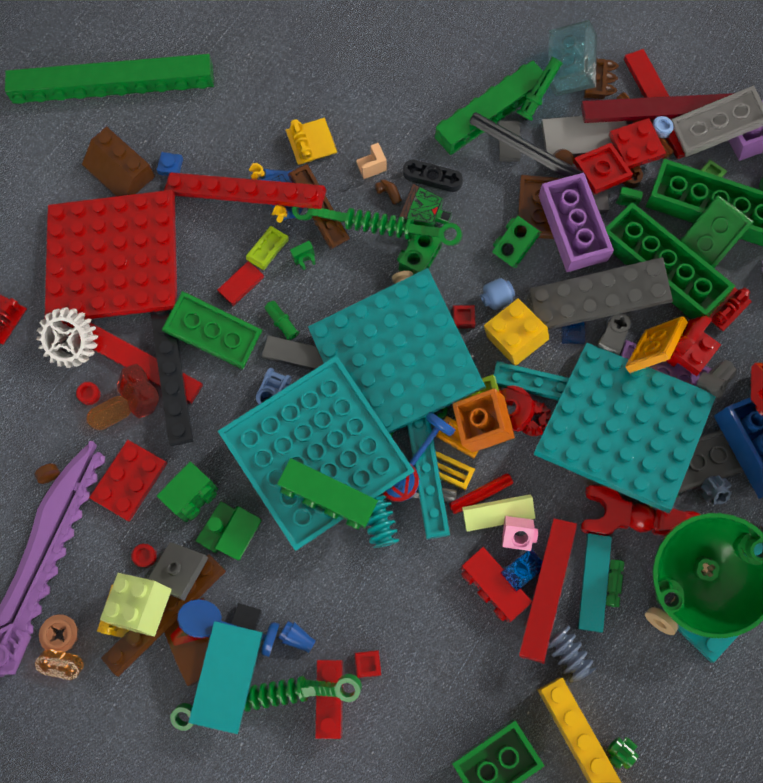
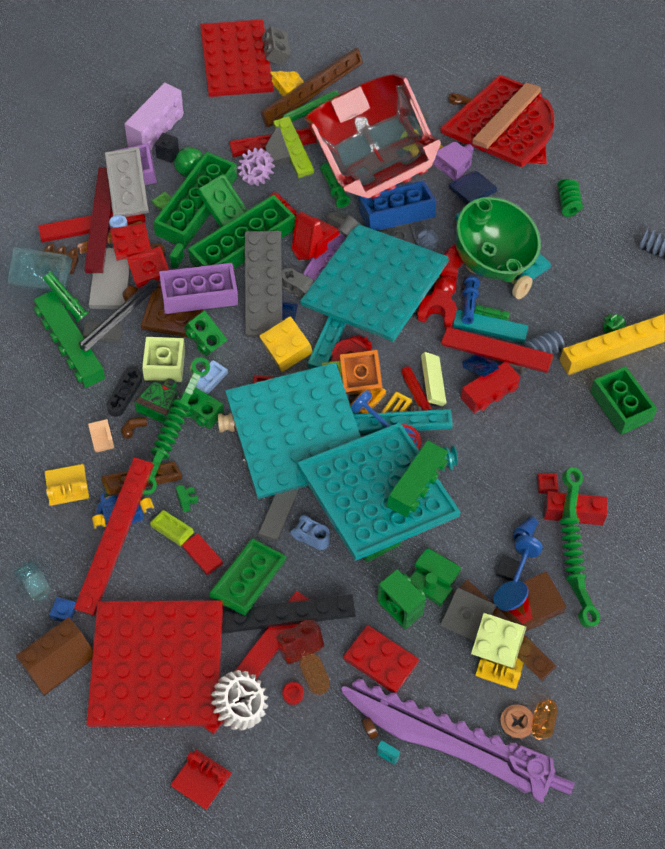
camera: 90 degrees left, 15 degrees down
red tile [132,544,157,568] -> none
teal tile [188,621,263,734] -> none
green axle [265,301,299,341] -> none
medium blue head [480,278,515,310] -> none
bright pink brick [502,516,538,551] -> none
light orange tile [625,316,688,373] -> none
none -> clear light blue slope [13,562,52,602]
none -> yellowish green brick [142,337,185,382]
none -> light blue plate [196,360,228,394]
none -> teal tile [376,740,400,765]
none -> blue pin [462,276,480,324]

